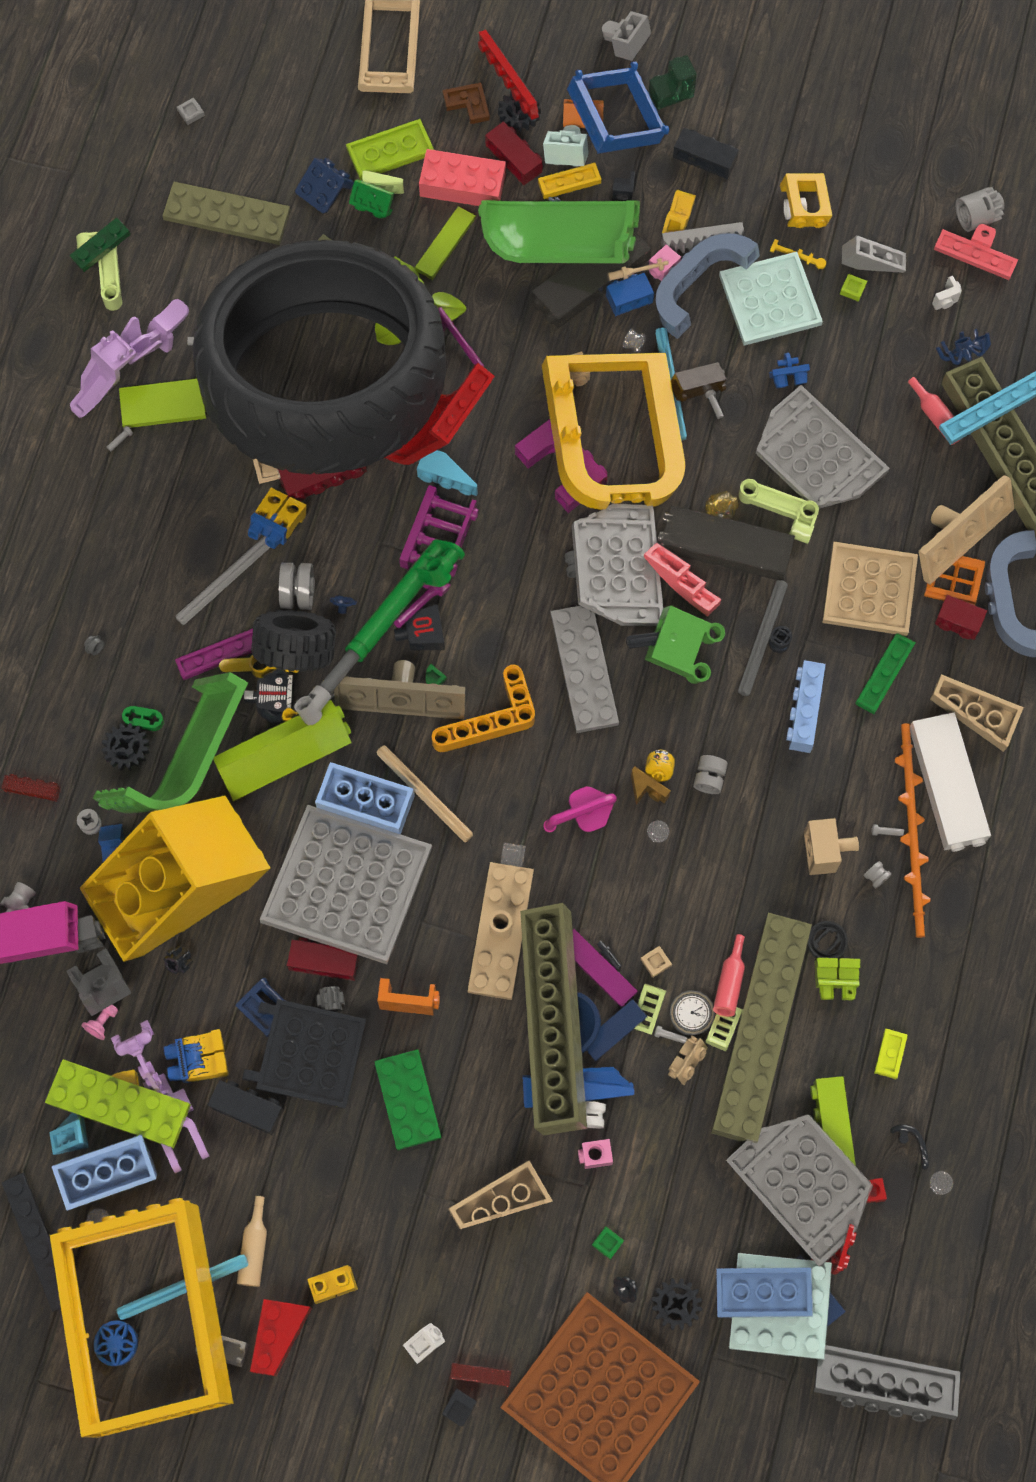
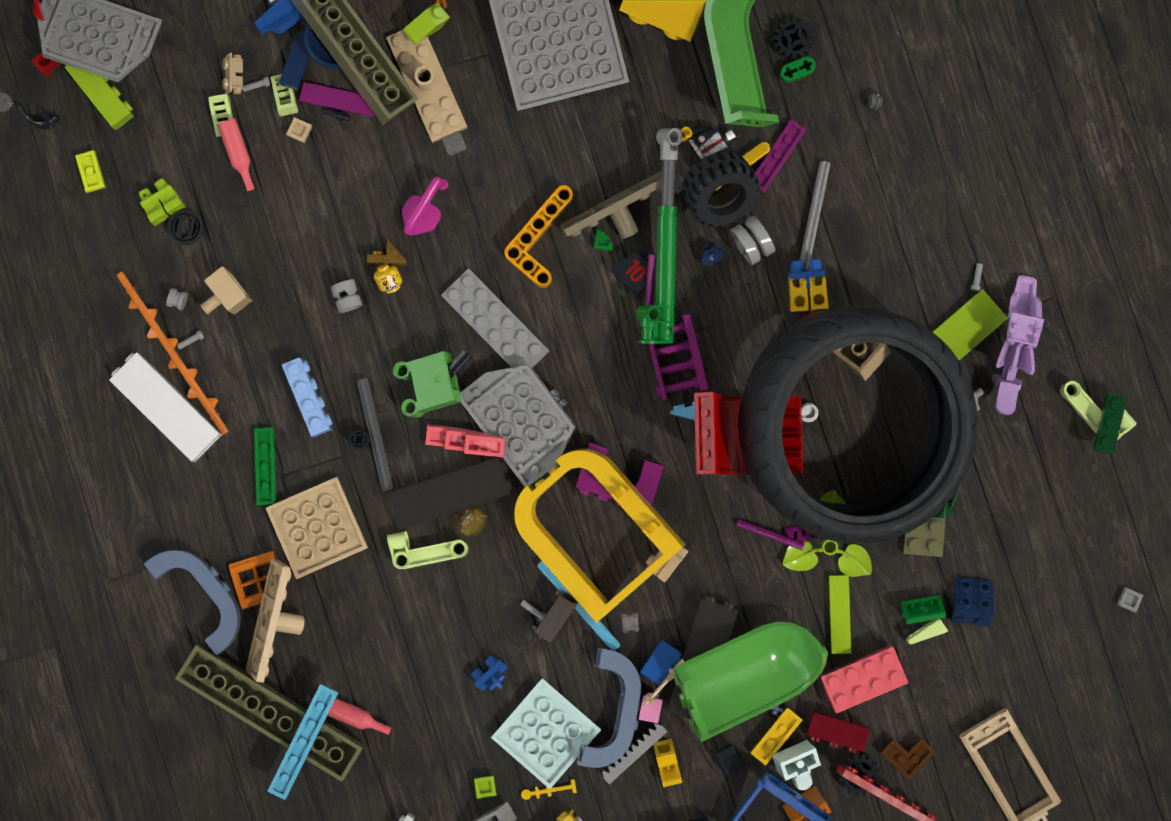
camera: 150 degrees right, 15 degrees up
olive plate [163,182,290,245] -> none
lime brick [213,700,351,801] -> none
light blue brick [315,762,414,835] -> none
lime tile [346,119,434,180] -> none
tan axle [377,745,473,842] -> none
clear plate [647,821,669,843] -> none
tile [669,990,715,1036] -> none
olive brick [711,913,812,1143] -> none
light grey plate [756,385,890,509] -> none
tan wedge [930,674,1024,752] -> none
dark red brick [935,595,987,640] -> none
dark blue animal [936,329,991,365] -> none
none -> lime slope [403,3,450,45]

